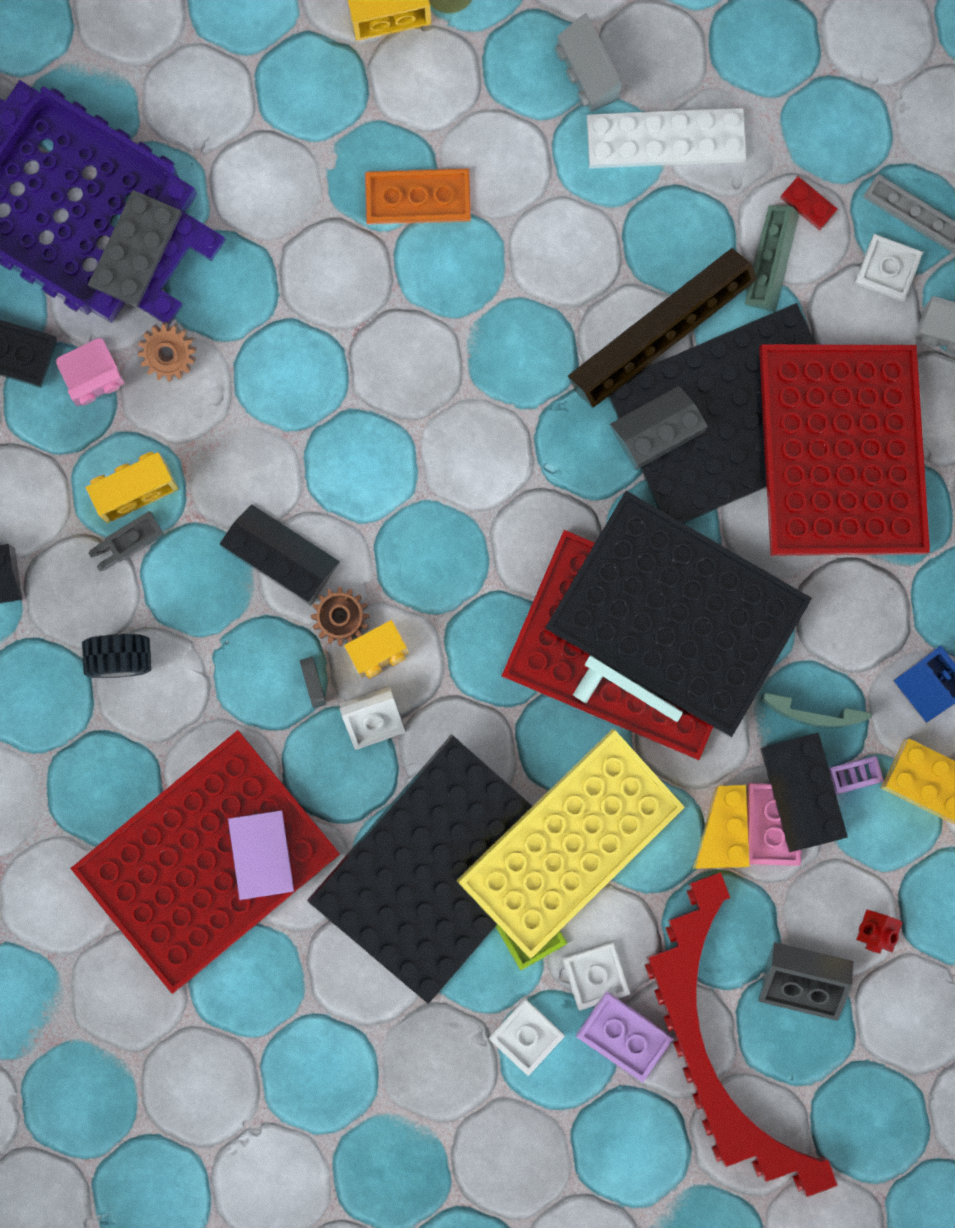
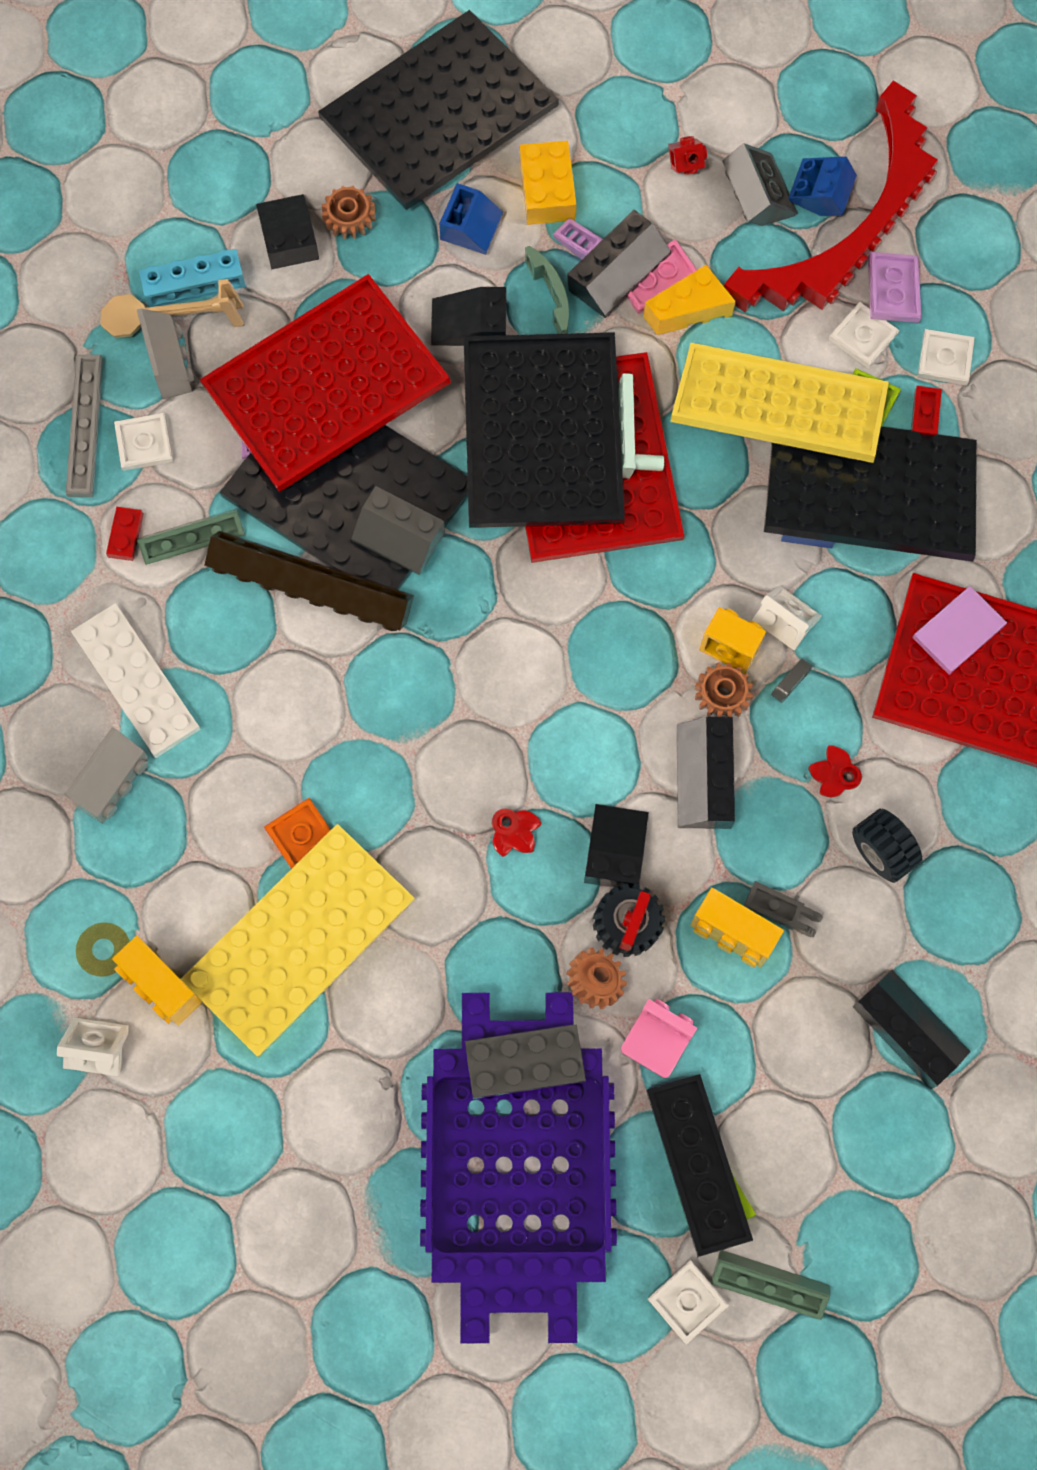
camera: 125 degrees left, 10 degrees down
none -> light yellow plate [180,824,415,1058]
none -> black slope [431,287,506,346]
none -> red plate [492,808,541,857]
none -> black slope [584,804,649,888]
none -> black wheel [593,883,665,957]
none -> red plate [619,891,651,951]
none -> blue slope [788,156,857,216]
none -> red plate [808,745,862,798]
none -> red plate [911,386,942,436]

